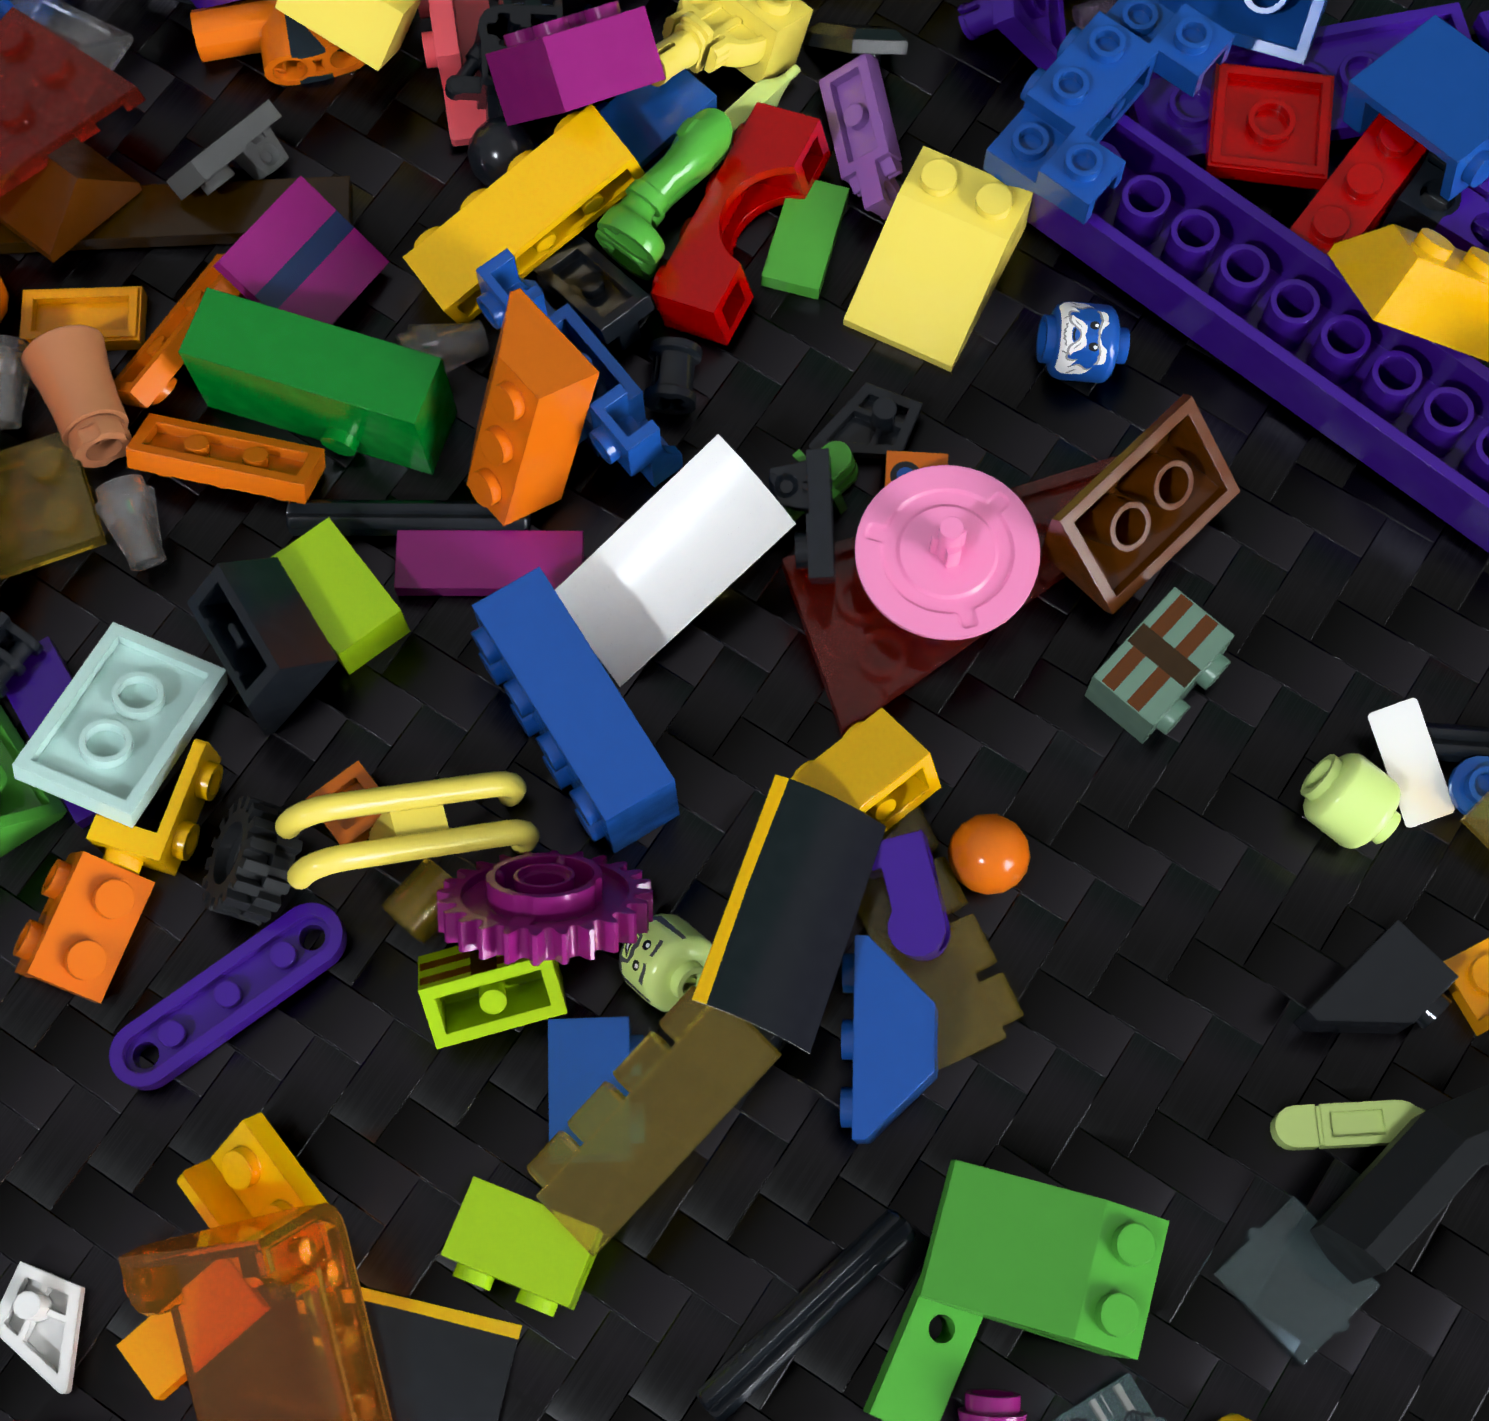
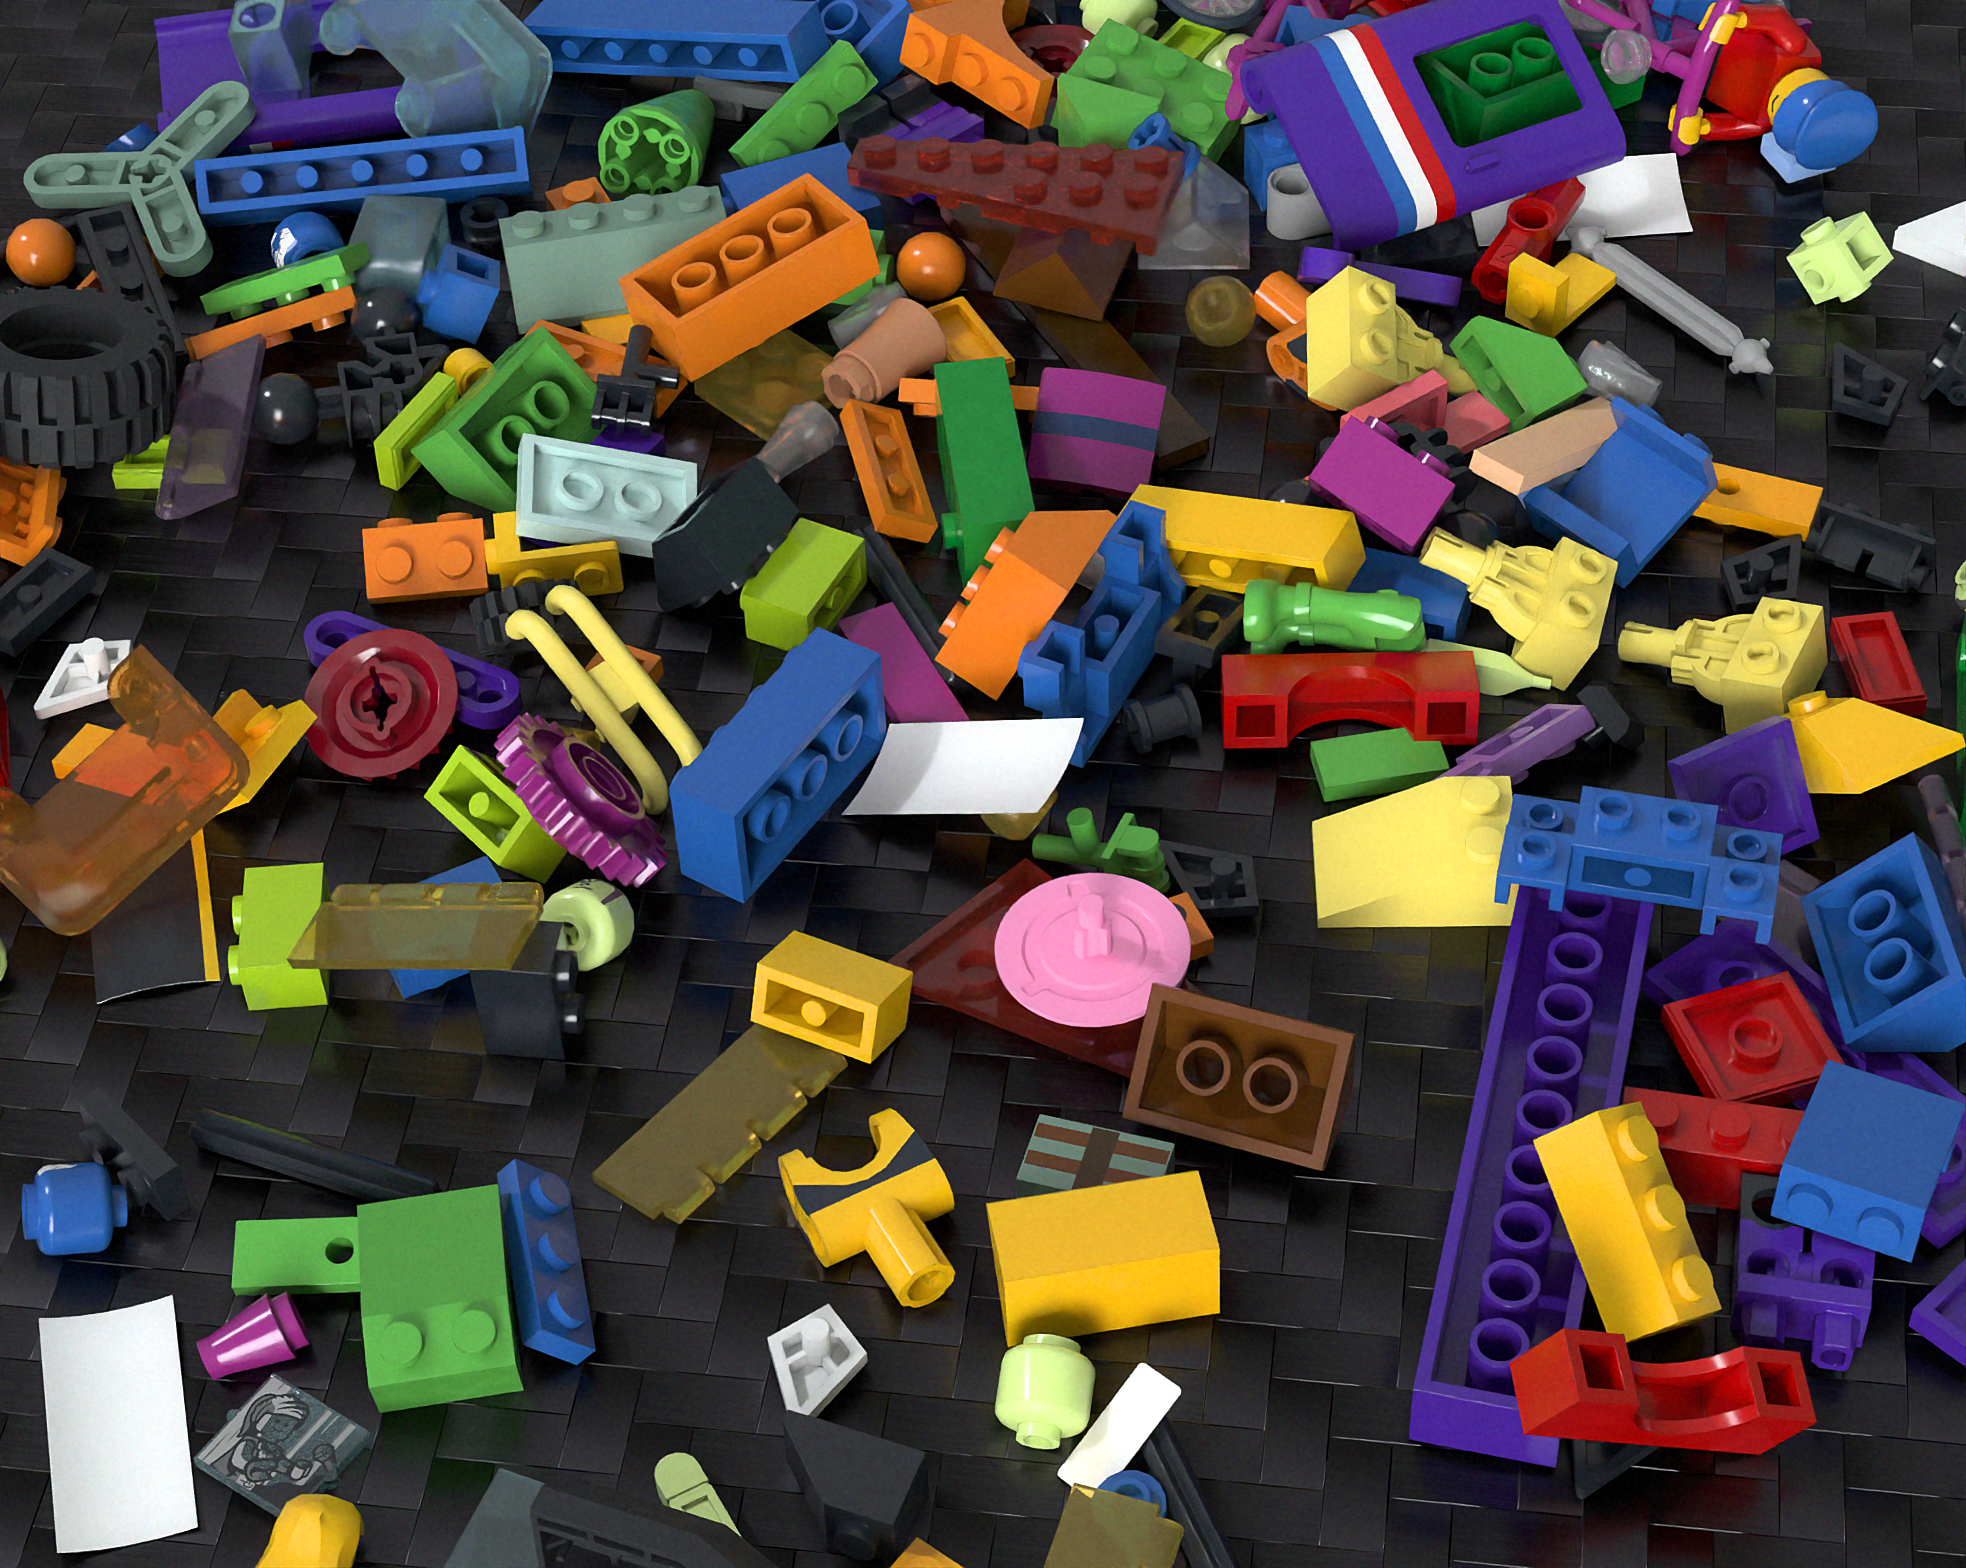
camera: 65 degrees right, 25 degrees down
dark grey hinge [166,99,289,201] -> none
black sticker [692,774,886,1054] -> none
black hinge [769,448,836,585] -> none
blue slope [840,935,938,1144] -> none
dark purple leg [870,830,951,961] -> none
orange piece [947,814,1031,895] -> none
blue head [1036,301,1130,383] -> none
none -> dark red gear [304,629,462,783]
none -> blue plate [497,1159,596,1365]
none -> white piece [768,1304,868,1418]
none -> yellow connector [778,1108,955,1308]
none -> yellow slope [986,1170,1220,1347]
none -> clear yellow piece [1185,275,1257,347]

